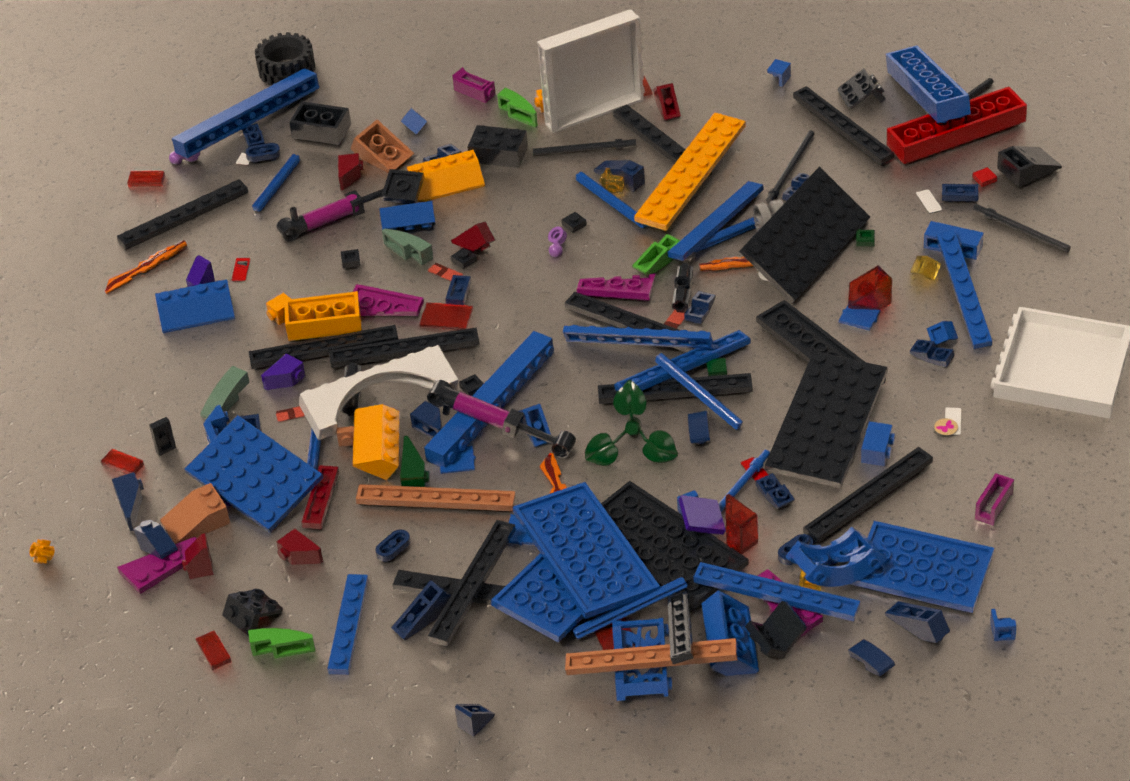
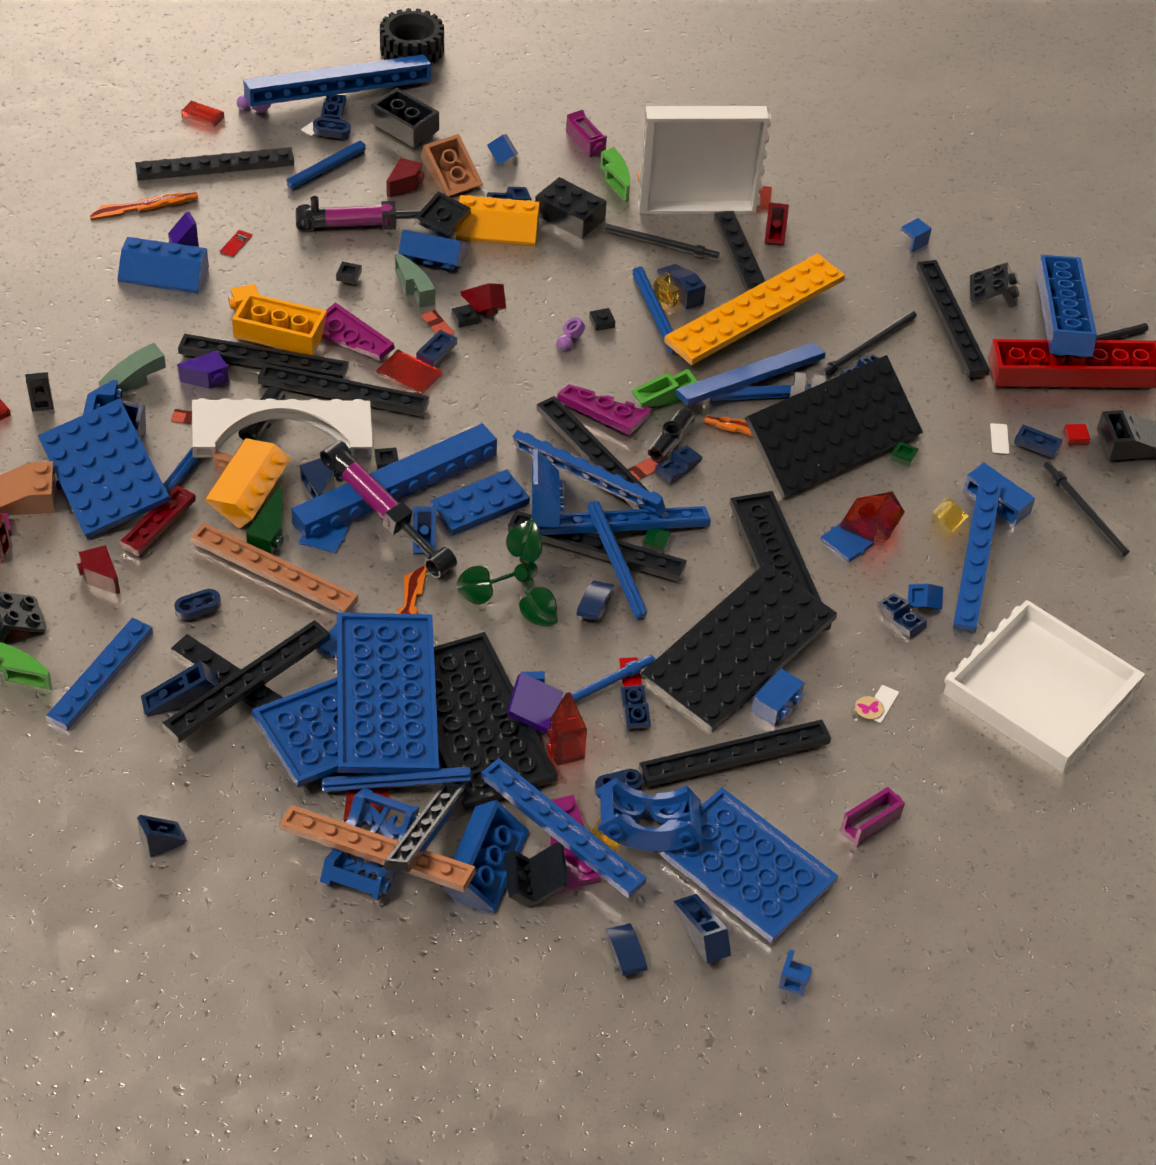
camera: 15 degrees right, 5 degrees up
none -> blue plate [430,469,530,536]
none -> blue slope [531,449,564,527]

